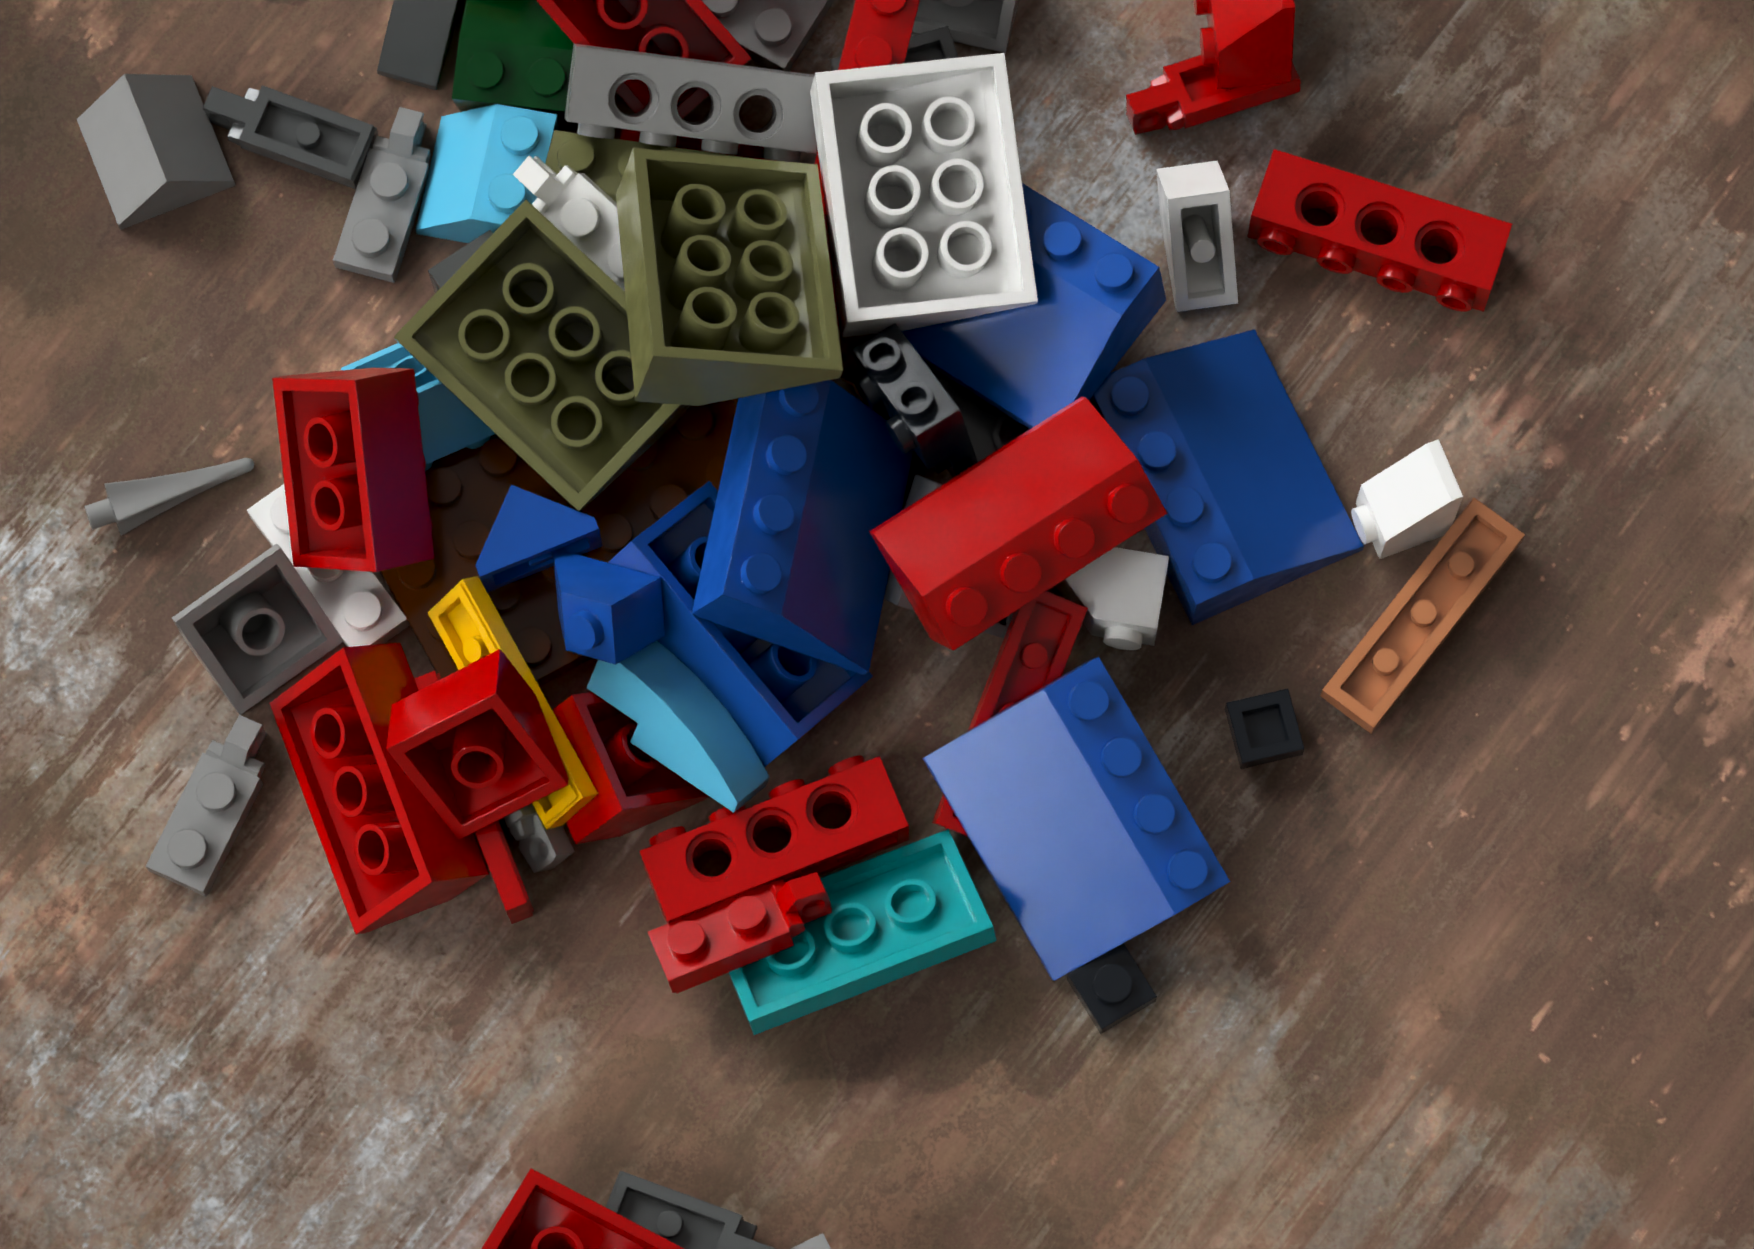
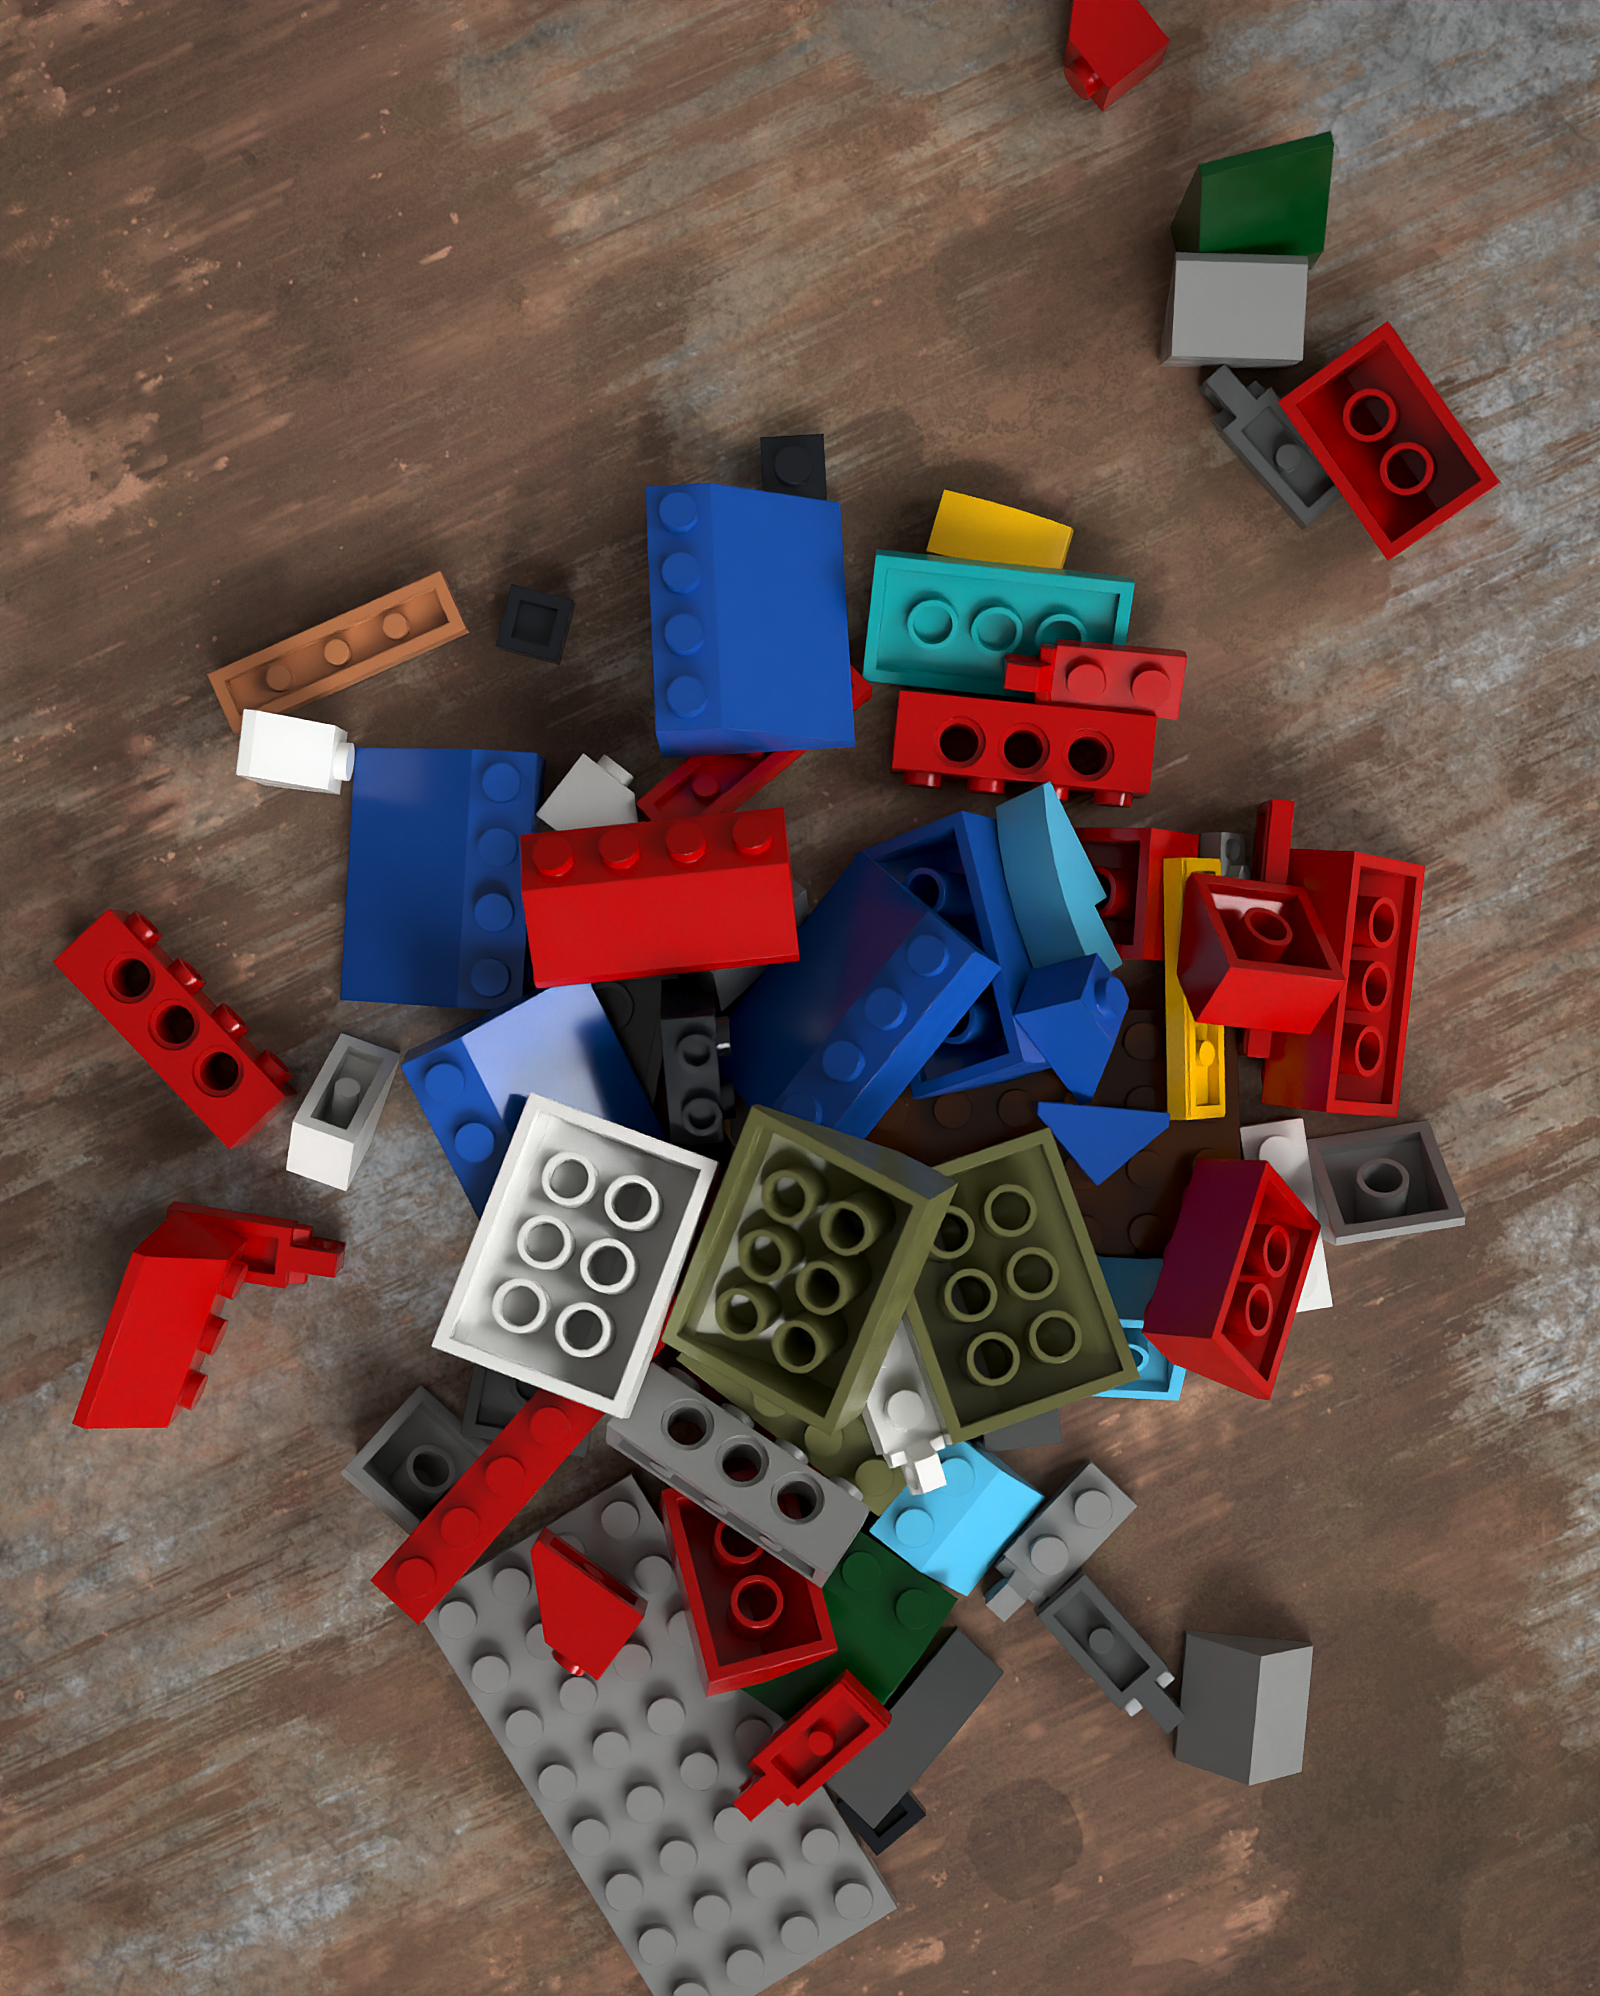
camera: 155 degrees left, 15 degrees up
light grey piece [84,458,254,536] -> none
light grey hinge [145,715,267,897] -> none
none -> yellow slope [926,490,1074,569]

